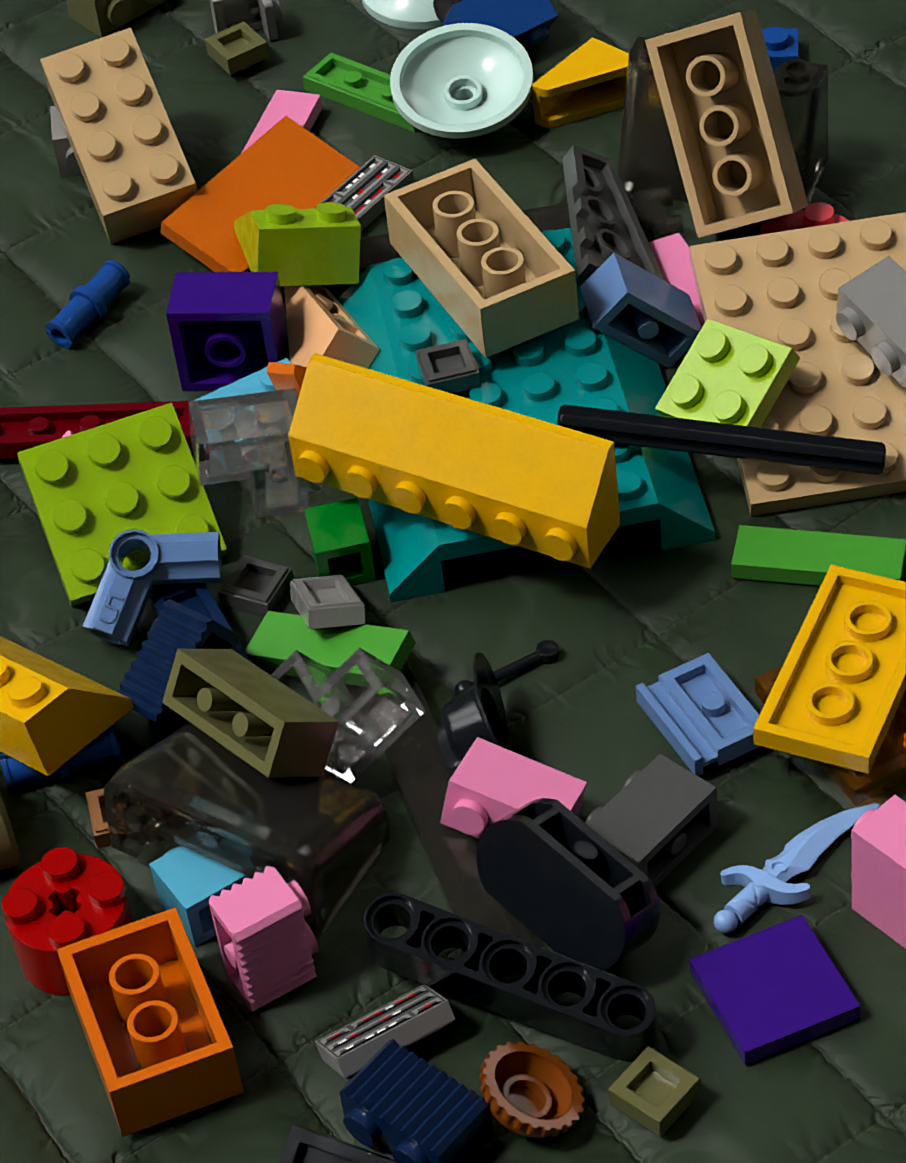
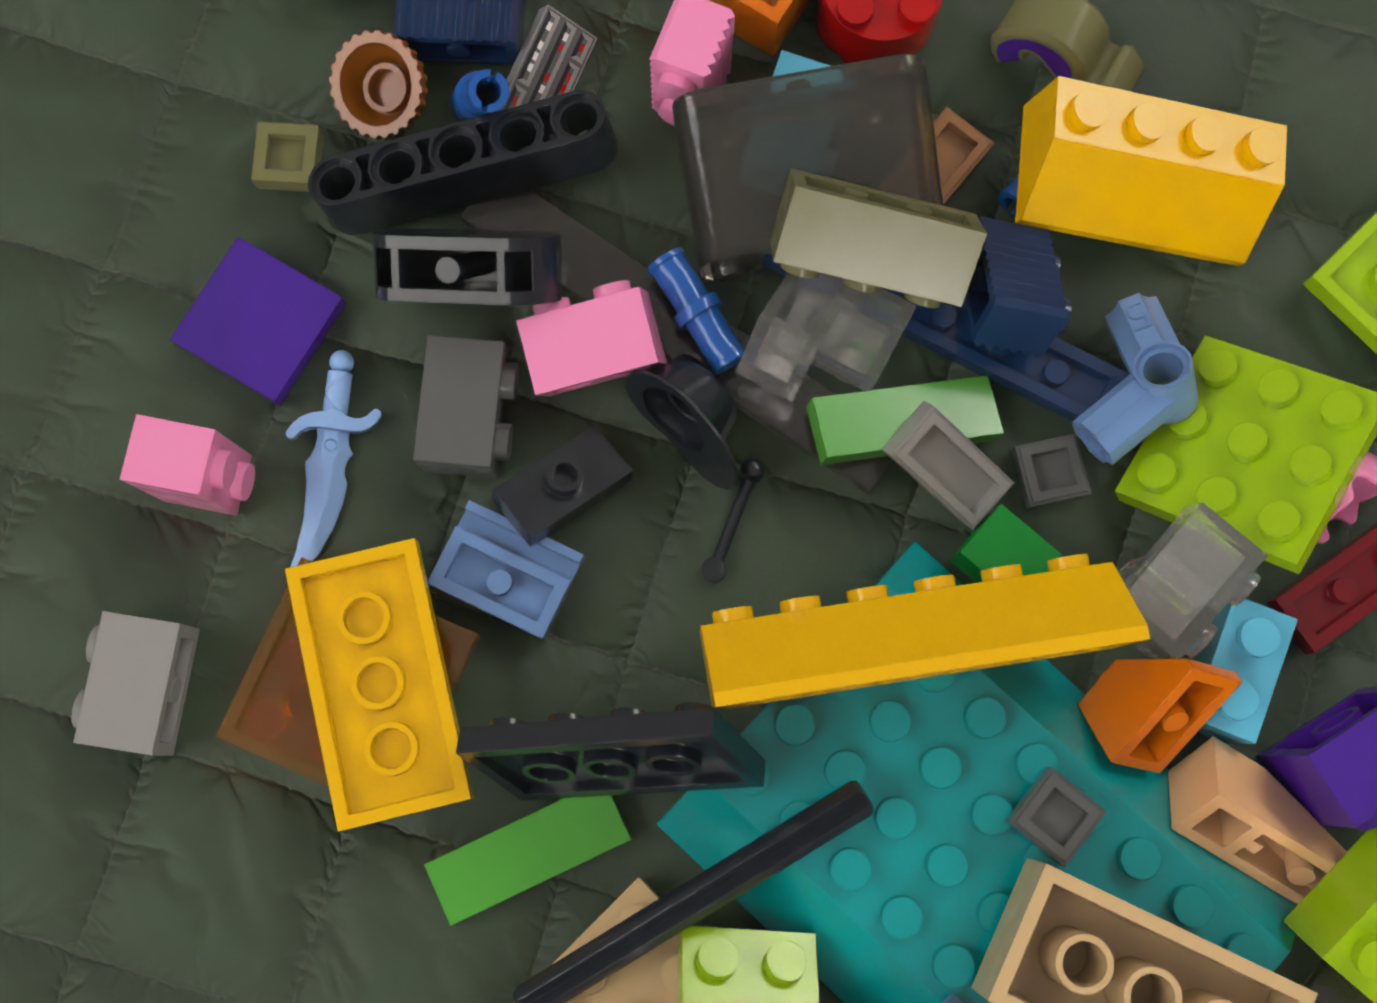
camera: 135 degrees right, 35 degrees up
none -> blue pin [450,69,509,120]
none -> black plate [456,702,766,800]
none -> black plate [492,425,633,547]
none -> blue pin [647,247,749,375]

